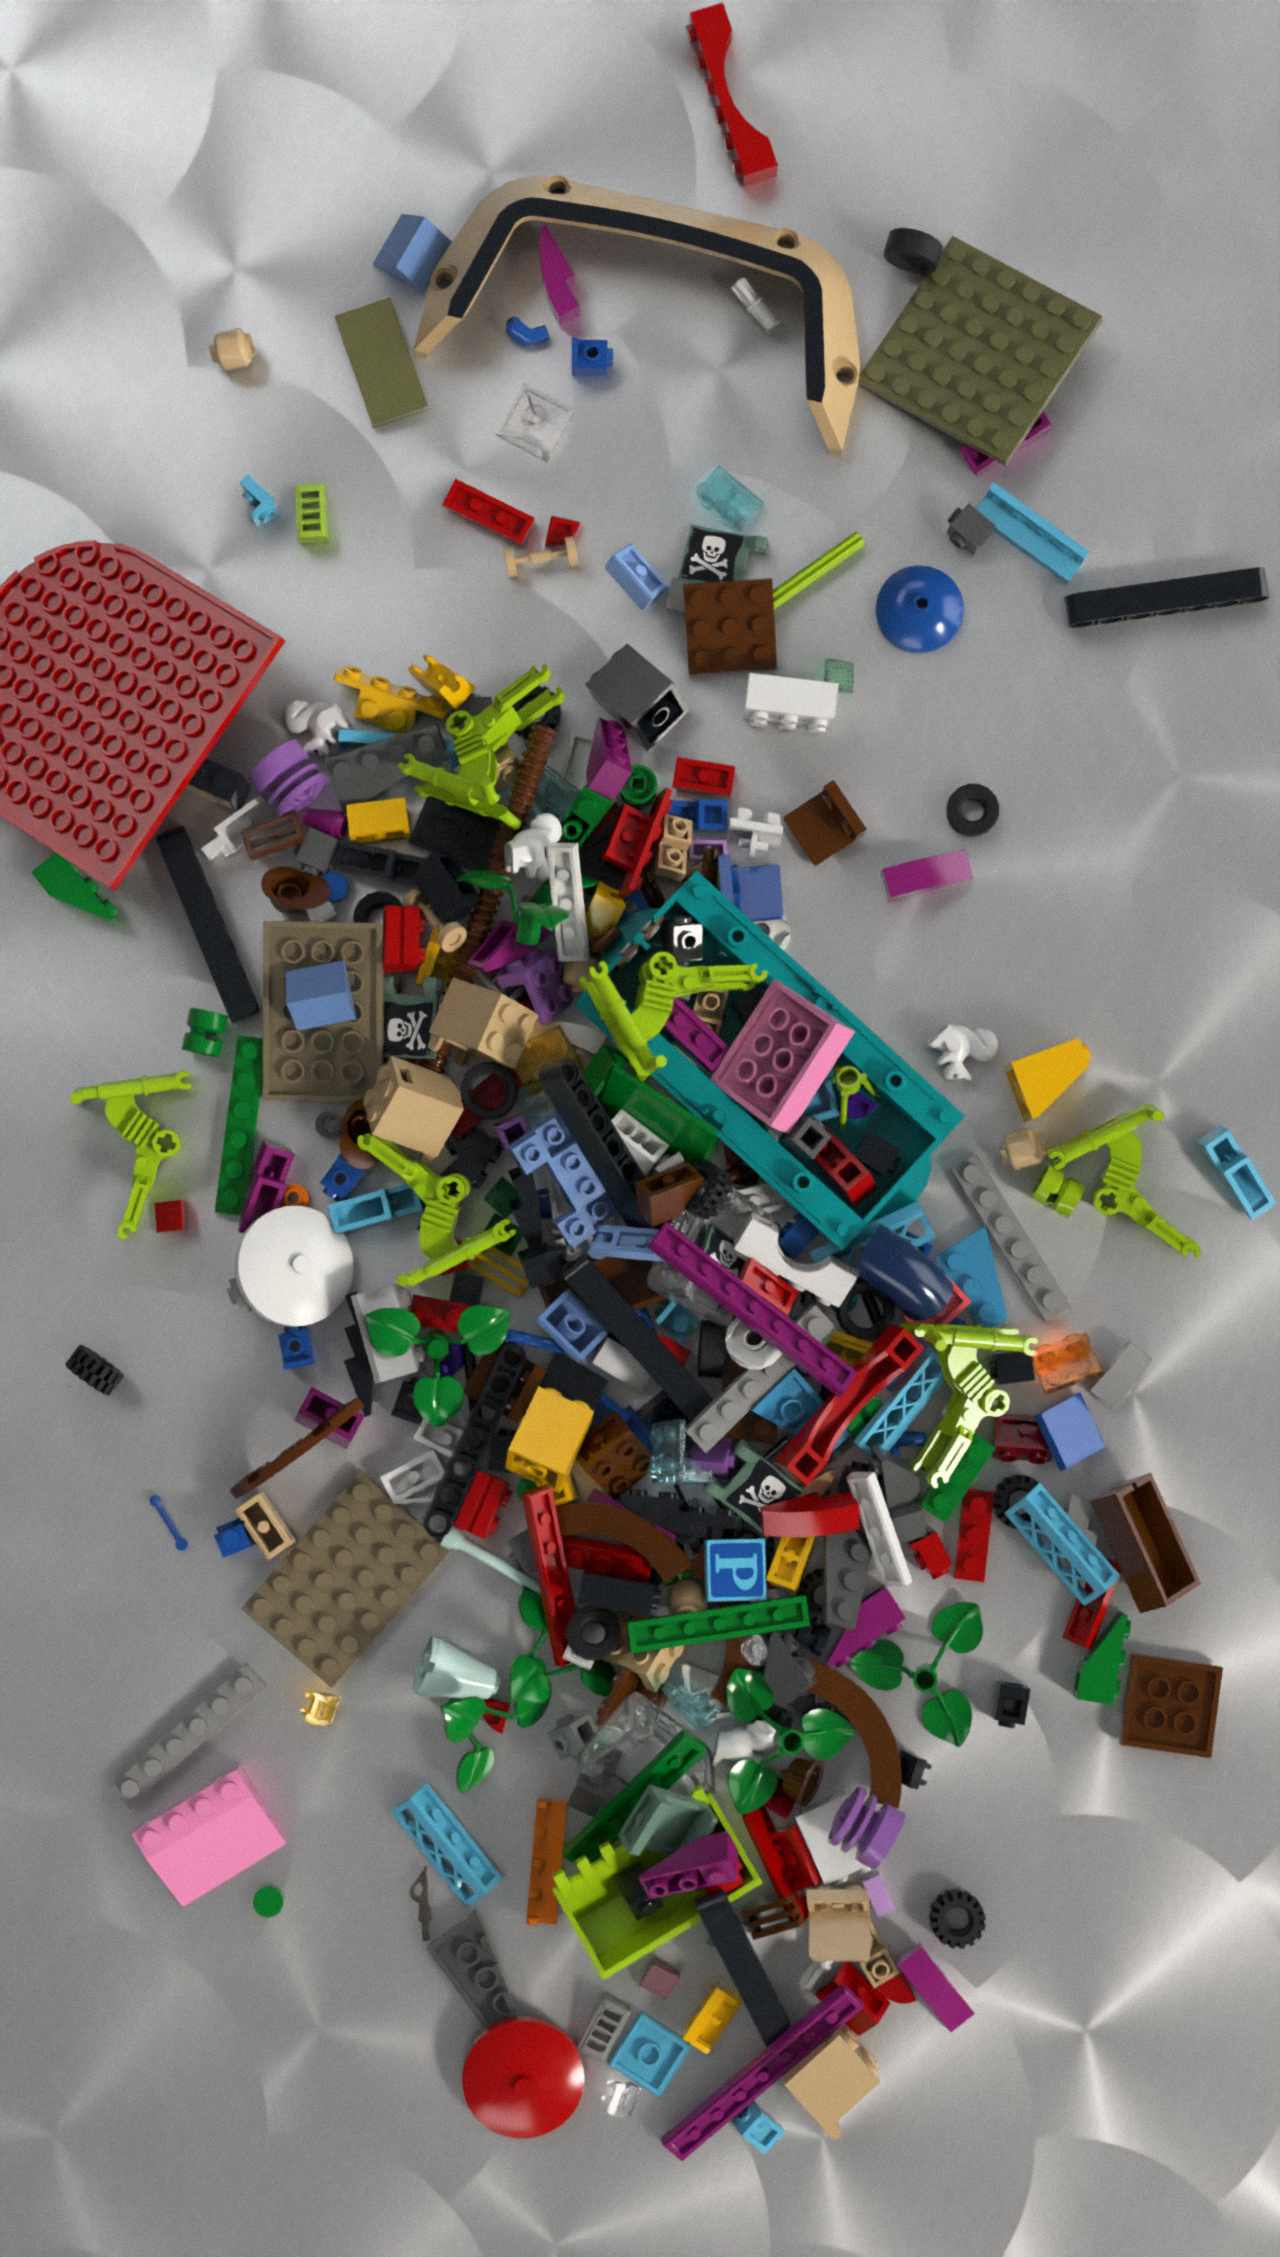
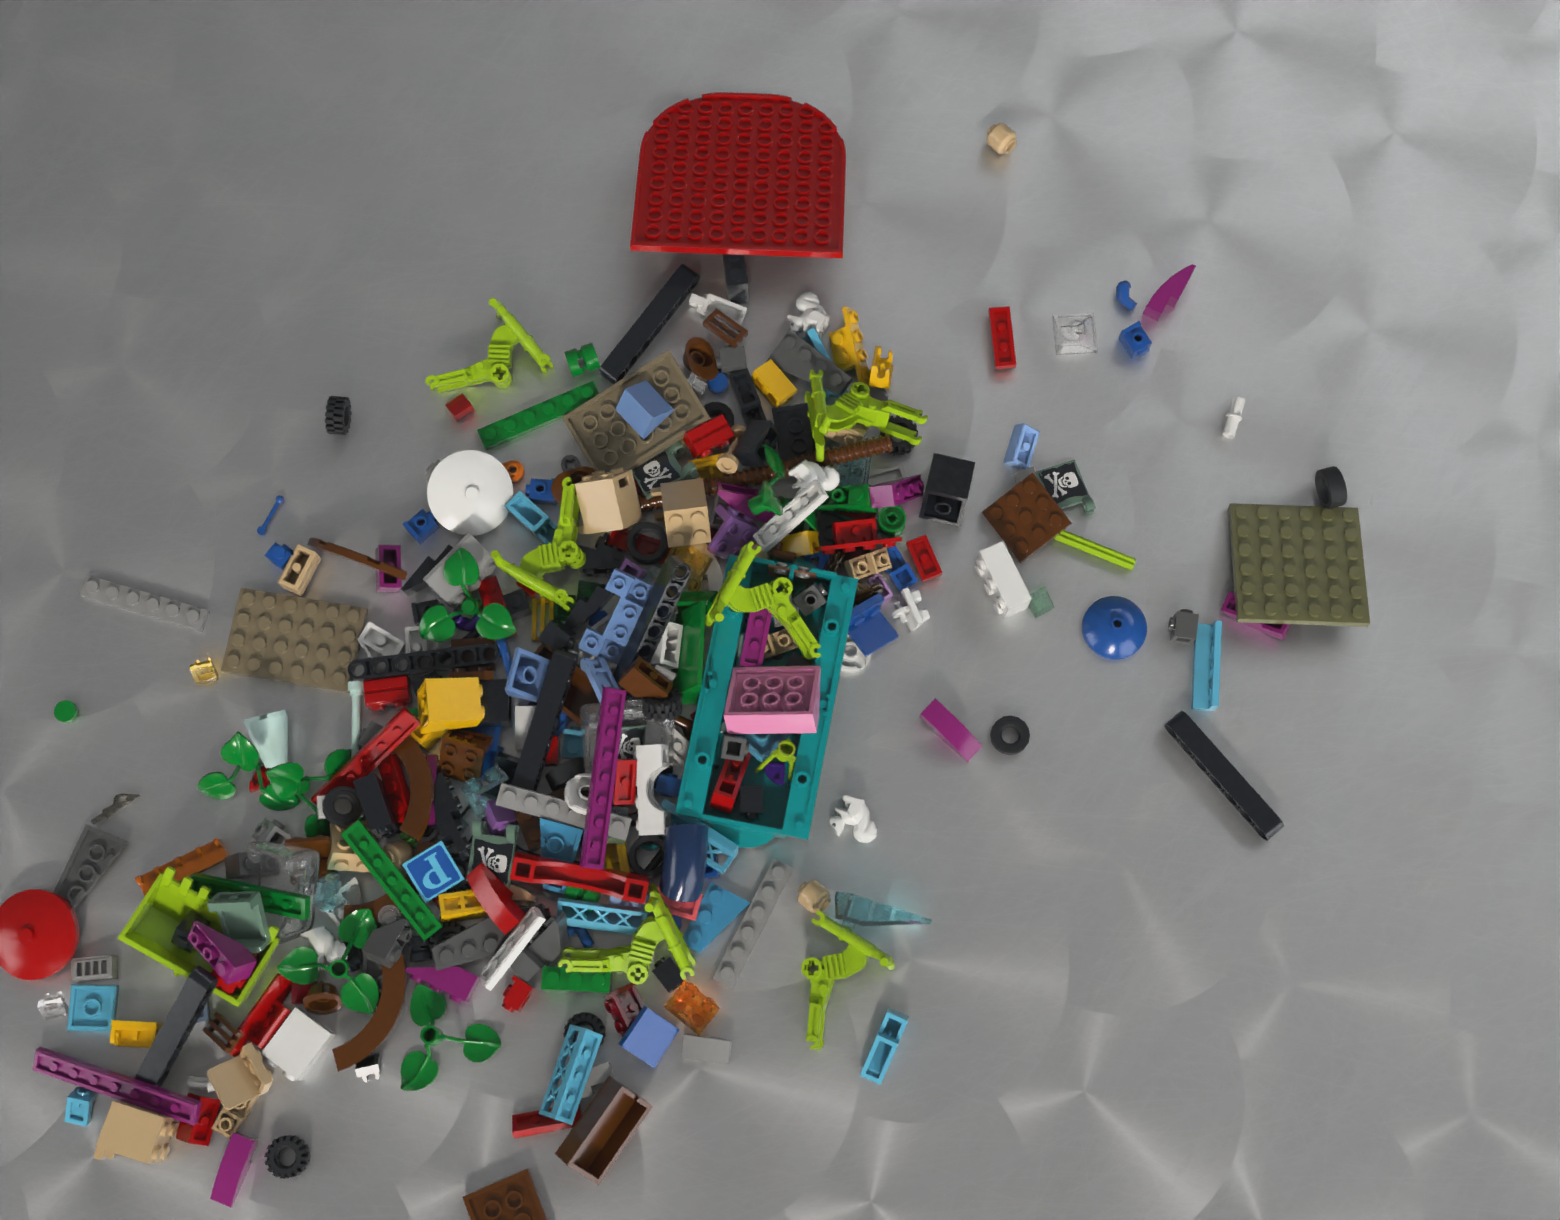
camera: 60 degrees right, 10 degrees down
green slope [31,852,120,925] -> none
bright pink slope [131,1764,287,1907] -> none
magenta slope [238,1140,295,1234] -> none
medium azure bracket [240,474,277,526] -> none
medium lavender wheel [248,739,329,817] -> none
lime slope [295,483,329,544] -> none
magenta cone [302,808,348,839] -> none
olive tile [335,297,428,428] -> none
medium blue slope [373,214,452,293] -> none
medium azure fence [391,1782,502,1907] -> none
tan panel [413,175,860,456] -> none
tan wheel [504,536,578,577] -> none
red tile [545,516,580,547] -> none
slope [639,1958,680,2000] -> none
red arch [686,2,778,187] -> none
clear light blue bracket [696,465,764,532] -> none
reddish brown bracket [783,780,867,866] -> none
medium lavender wheel [827,1786,906,1870] -> none
lavender piece [861,1871,895,1917] -> none
red tile [877,1971,917,2004] -> none
red plate [953,1489,994,1582] -> none
black brick [992,1680,1031,1728] -> none
yellow slope [1004,1038,1091,1123] -> none
lime wheel [1030,1164,1086,1218] -> none
green slope [1073,1611,1131,1705] -> none
none -> clear light blue wedge [835,892,932,929]

